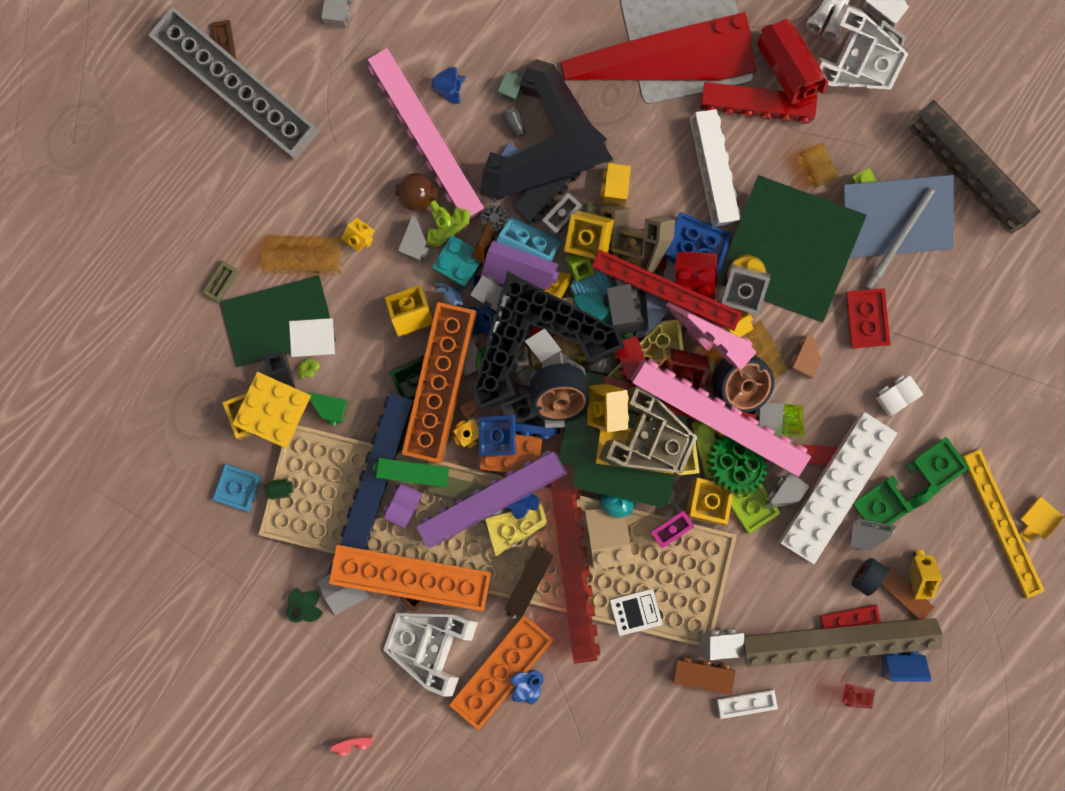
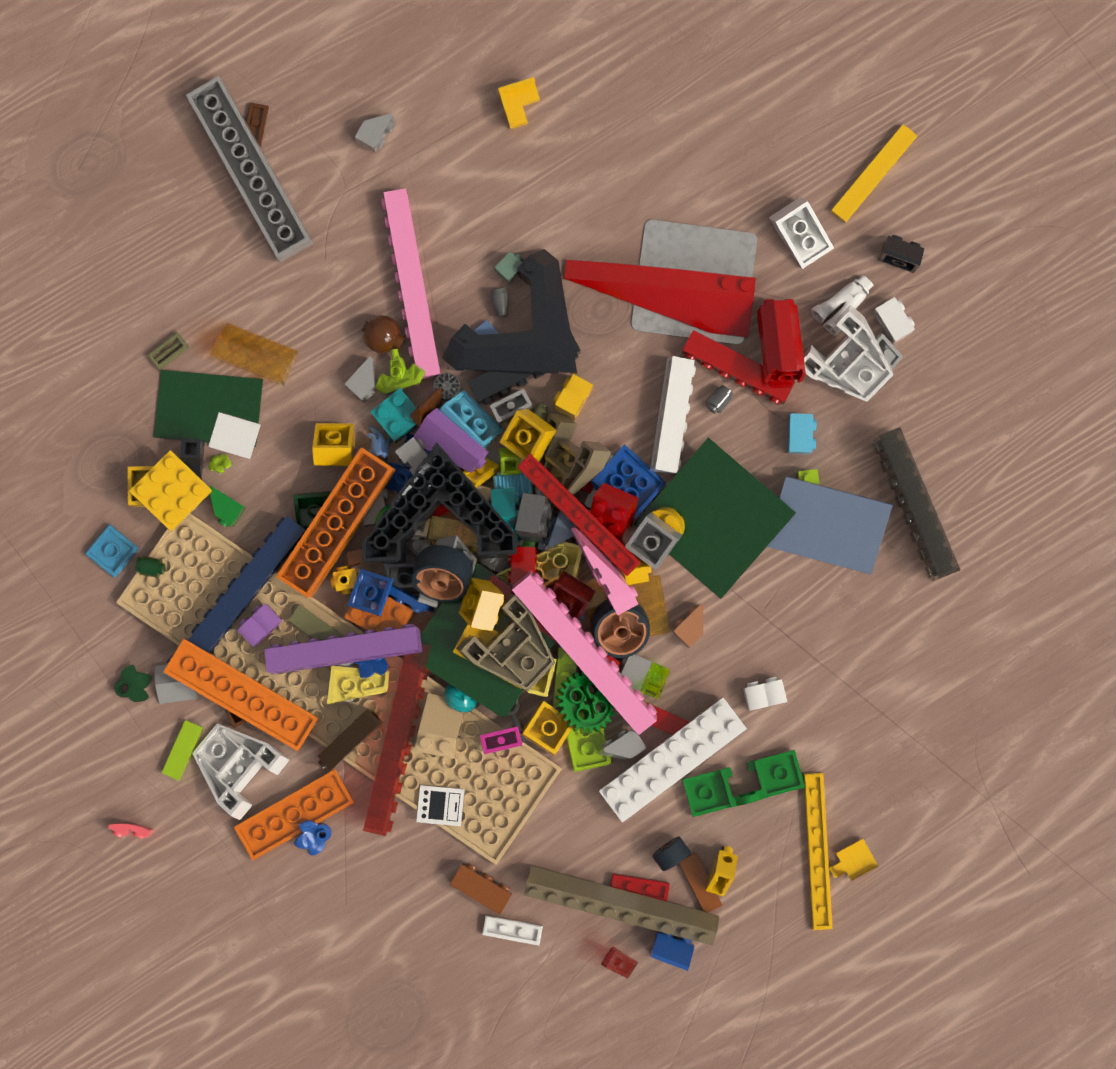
camera: 20 degrees right, 0 degrees up
yellow brick [341,218,375,252] -> none
green brick [372,458,449,487] -> none
blue brick [432,67,466,104] -> none
white sticker [525,329,561,362] -> none
brick [700,627,744,660] -> none
clear yellow brick [799,143,838,188] -> none
red plate [845,288,891,349] -> none
light grey slope [851,518,897,551] -> none
light grey bar [865,188,935,289] -> none
none -> lime tile [162,720,204,781]
none -> dark grey brick [706,385,733,414]
none -> medium azure brick [787,413,817,455]

